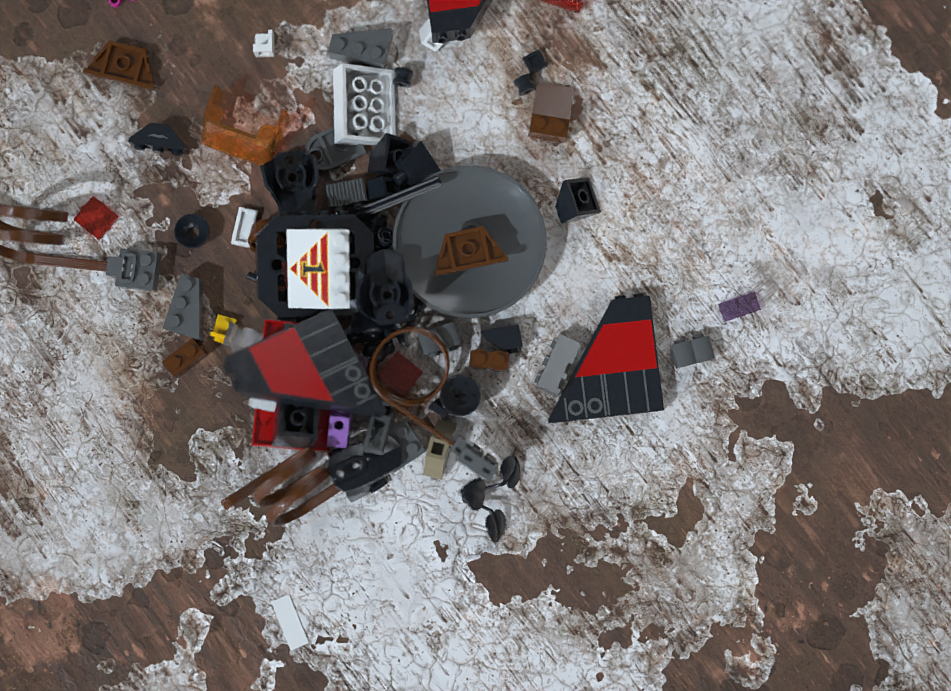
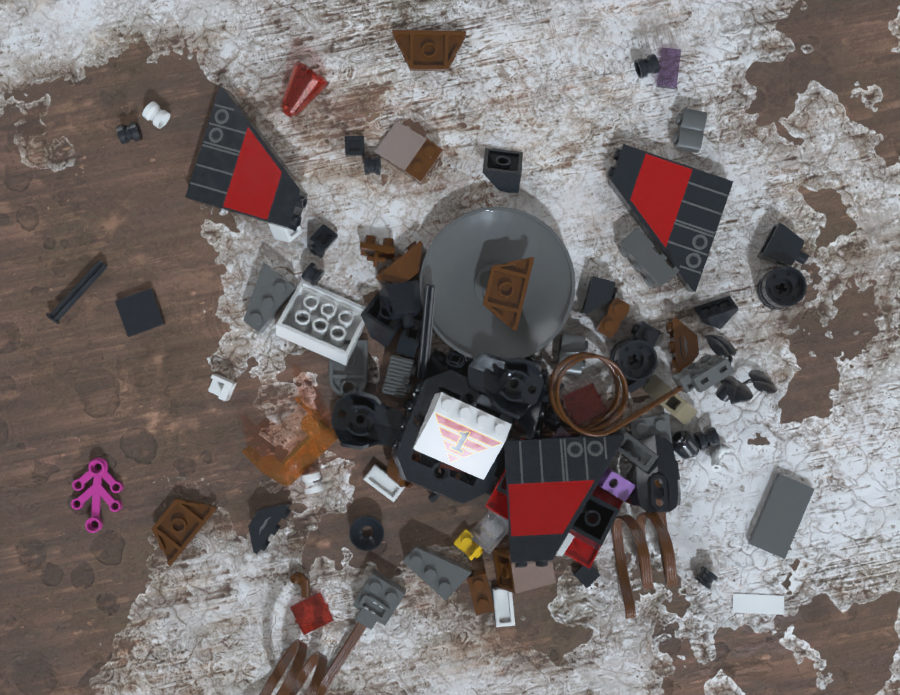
camera: 60 degrees left, 5 degrees up
none -> reddish brown arm [290,572,311,598]
none -> white wheel [301,471,324,494]
none -> black bracket [307,224,338,258]
none -> reddish brown hips [360,235,395,268]
none -> reddish brown slope [375,241,423,283]
none -> reddish brown wing [392,30,466,71]
none -> slope [492,547,556,594]
none -> white tile [492,587,515,627]
none -> black tile [573,565,600,588]
none -> black bracket [631,321,661,347]
none -> black wheel [634,54,660,79]
none -> reddish brown slope [666,318,699,375]
none -> black head [672,430,700,459]
none -> black slope [694,296,738,329]
none -> black wheel [694,427,720,451]
none -> black wheel [694,566,719,590]
none -> white arm [710,444,729,471]
none -> dark grey tile [748,473,814,559]
none -> black wheel [756,266,807,310]
none -> black torso [757,223,809,266]

